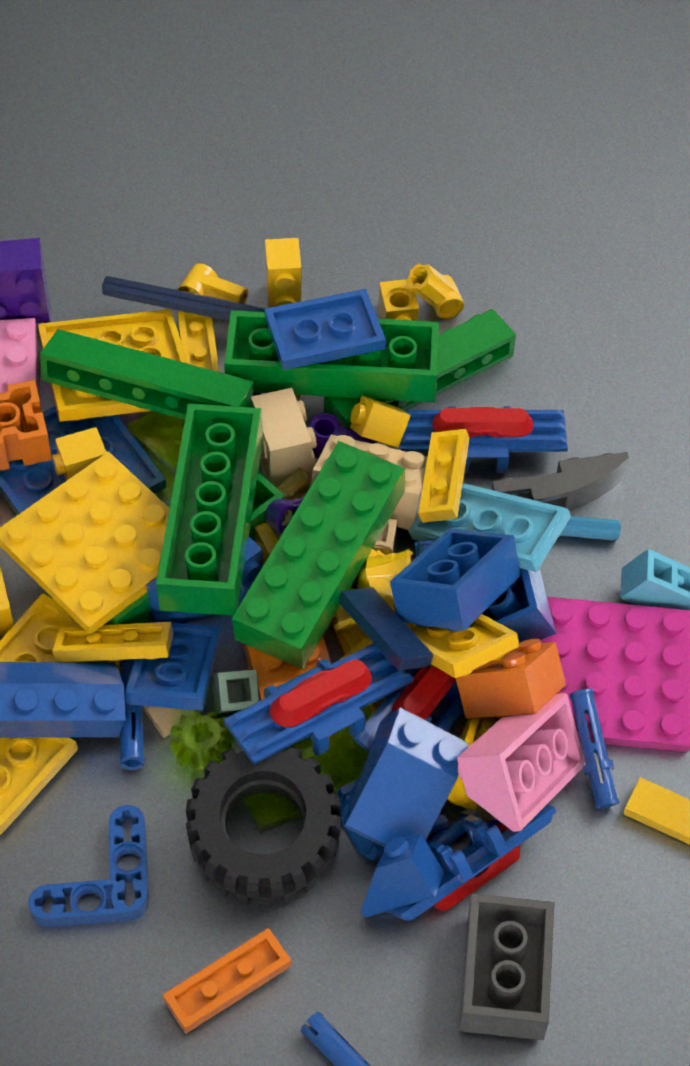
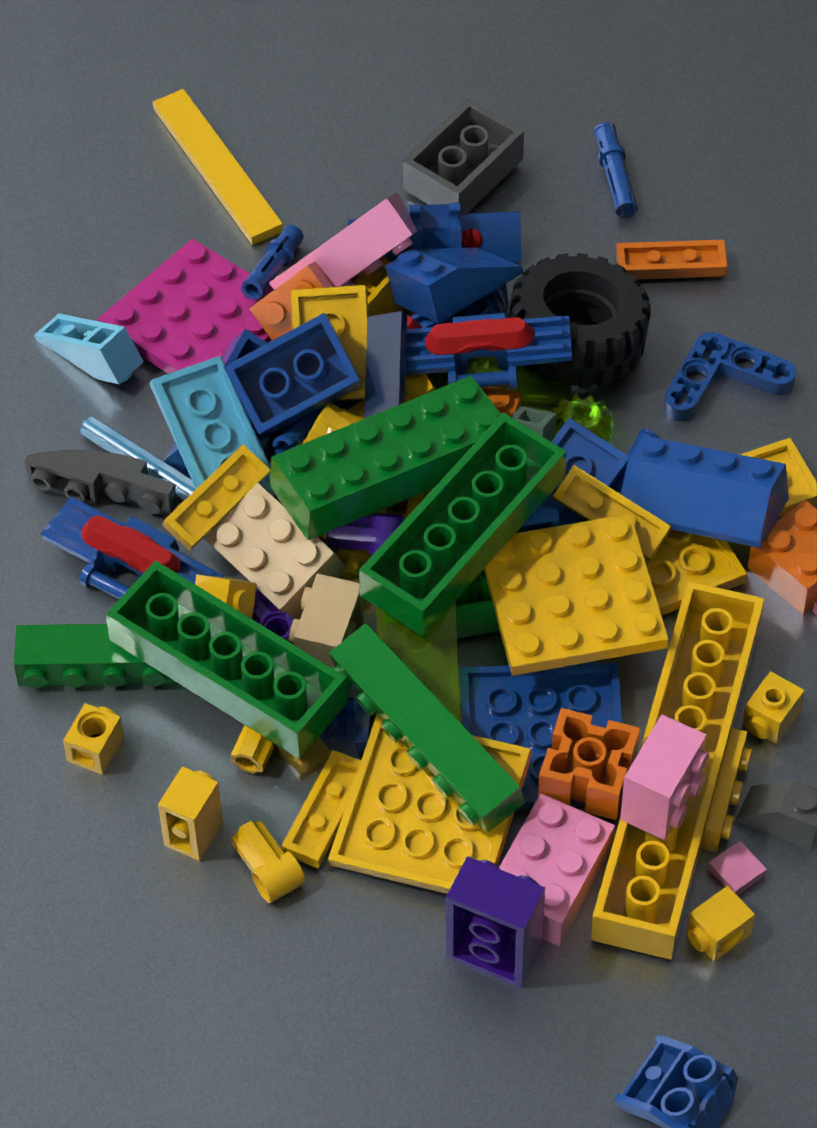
camera: 145 degrees left, 0 degrees up
yellow brick [52,427,107,481] -> none
dark blue axle [102,276,266,321] -> none
blue plate [264,289,386,370] -> none
blue slope [361,834,444,918] -> none
yellow piece [406,263,464,319] -> none

